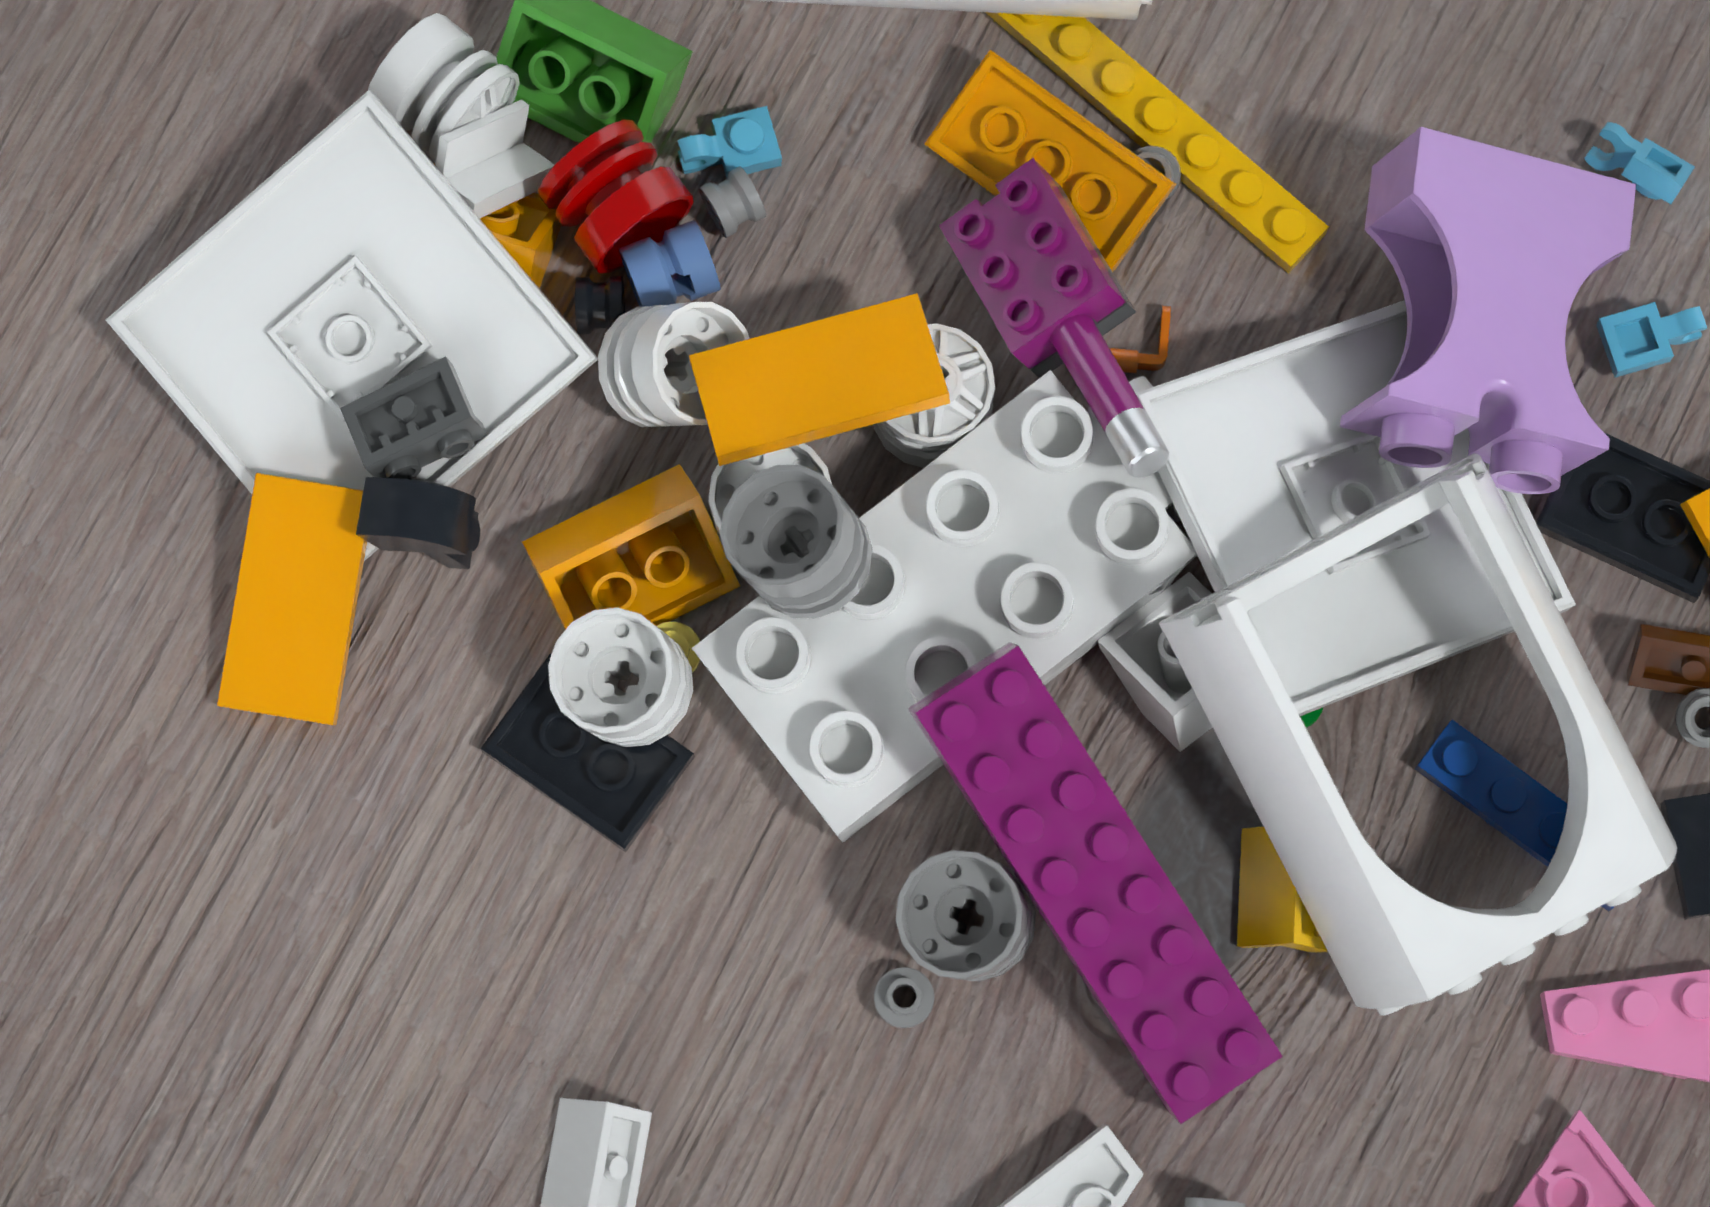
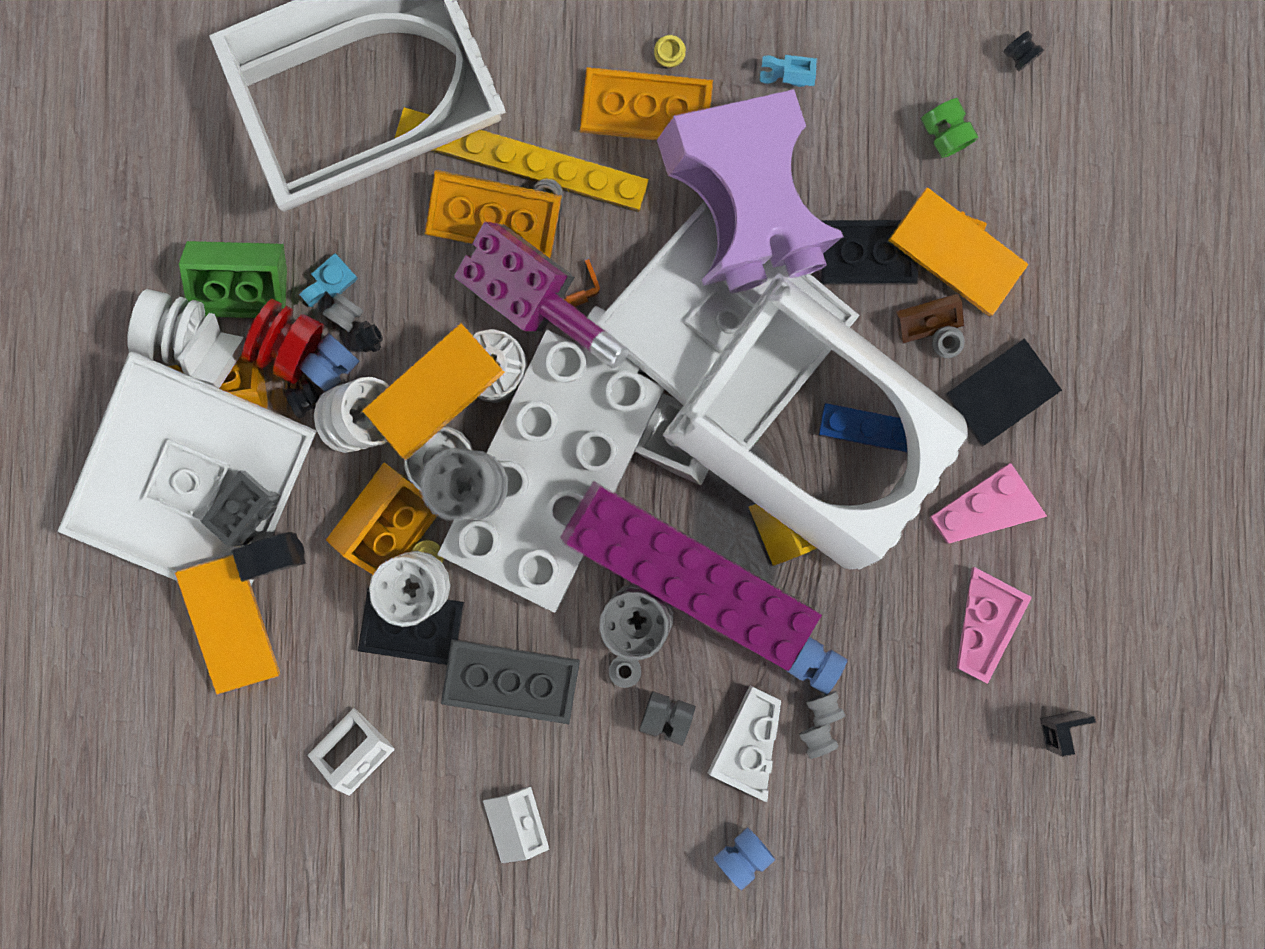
camera: 30 degrees left, 10 degrees up
medium azure plate [1596,302,1707,378] -> none
none -> white tile [308,708,395,796]
none -> black plate [354,321,383,353]
none -> dark grey tile [441,639,580,724]
none -> light orange tile [580,67,713,140]
none -> dark grey wheel [639,691,696,746]
none -> light yellow plate [654,35,686,68]
none -> medium blue wheel [786,637,847,695]

